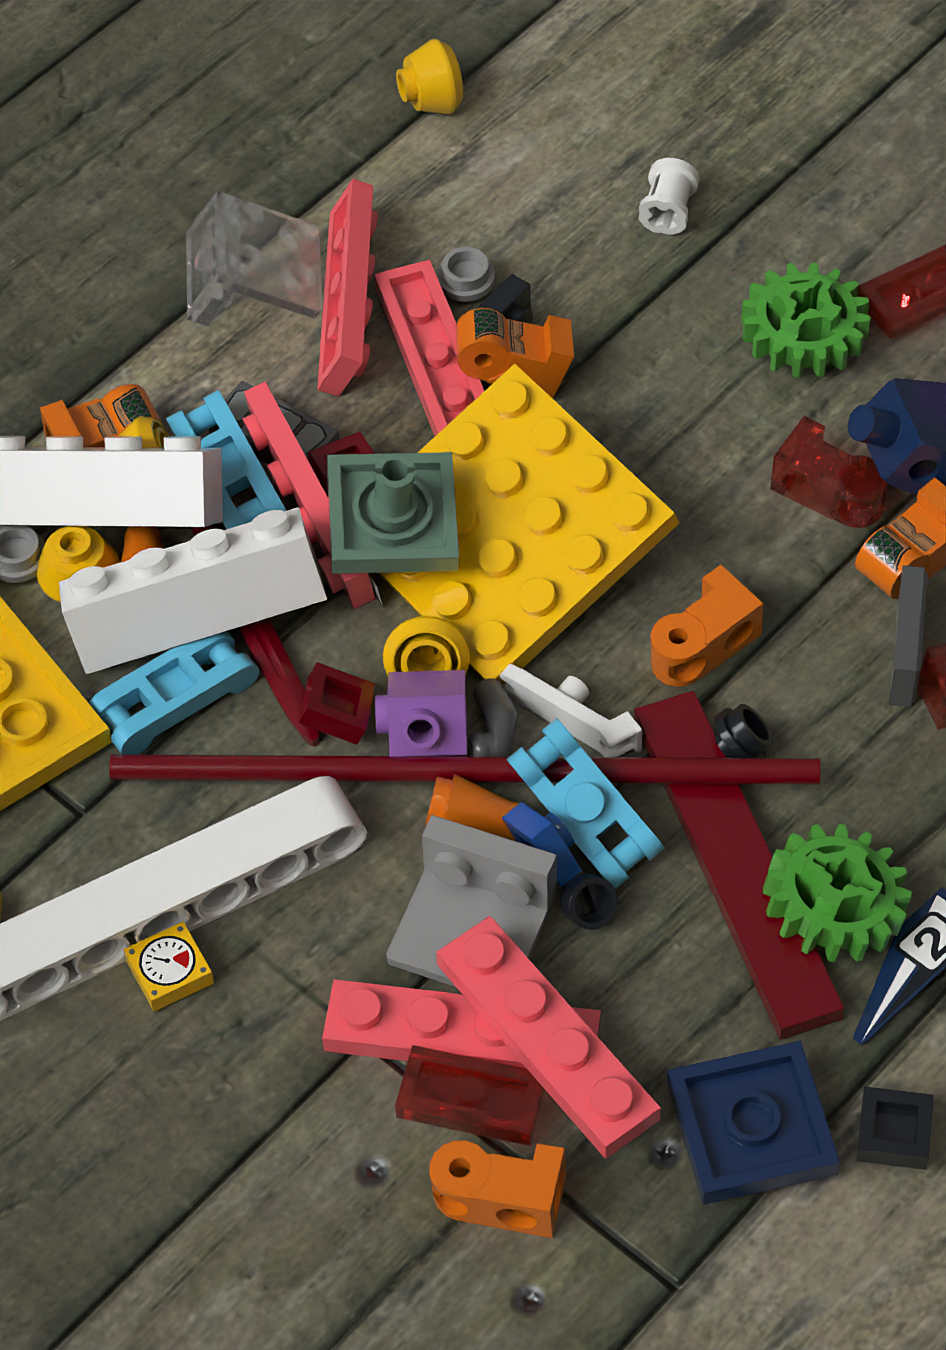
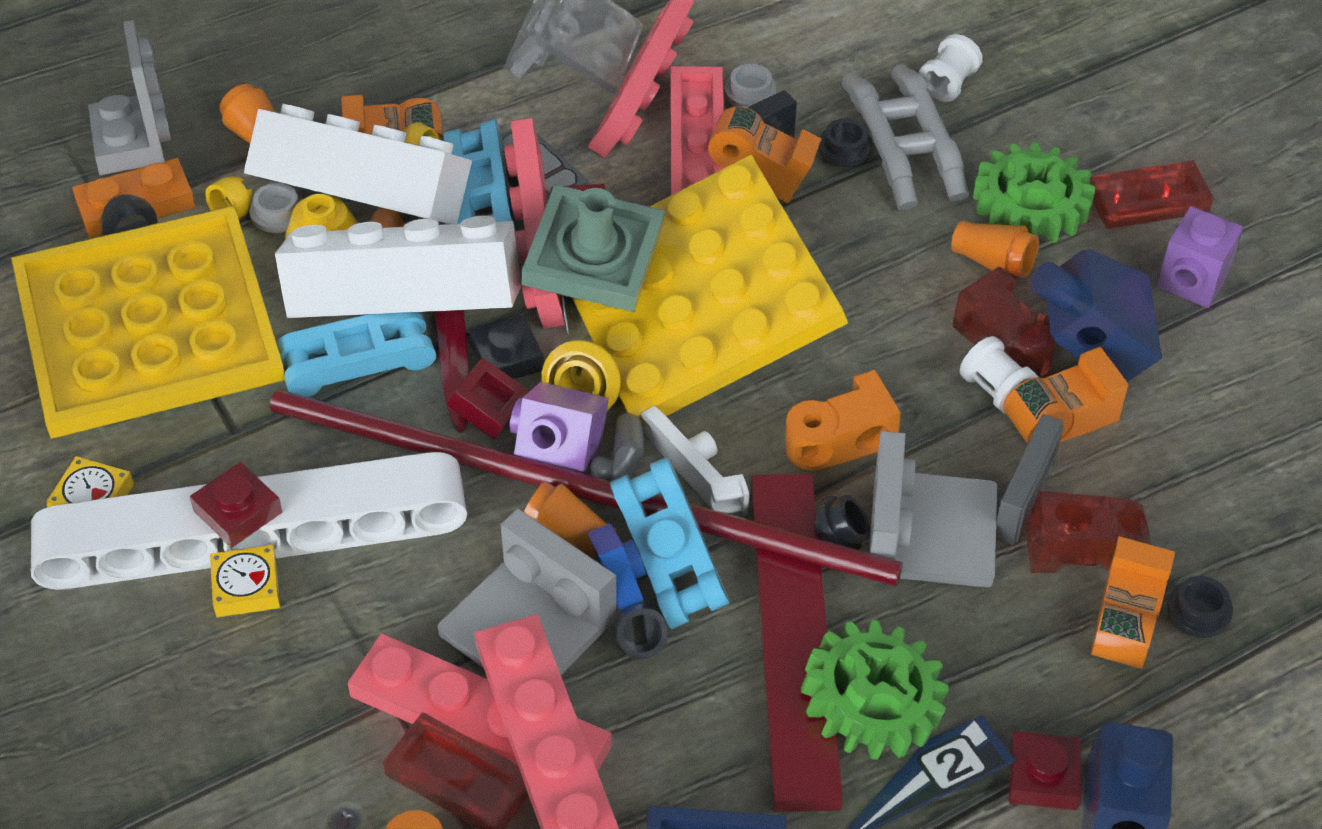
camera: 15 degrees right, 5 degrees down
none -> dark red plate [189,461,283,548]
none -> black plate [470,315,544,379]
none -> black plate [819,118,872,167]
none -> light grey piece [842,64,970,211]
none -> light grey bracket [869,431,997,588]
none -> orange cone [951,220,1039,280]
none -> white bush [959,336,1039,414]

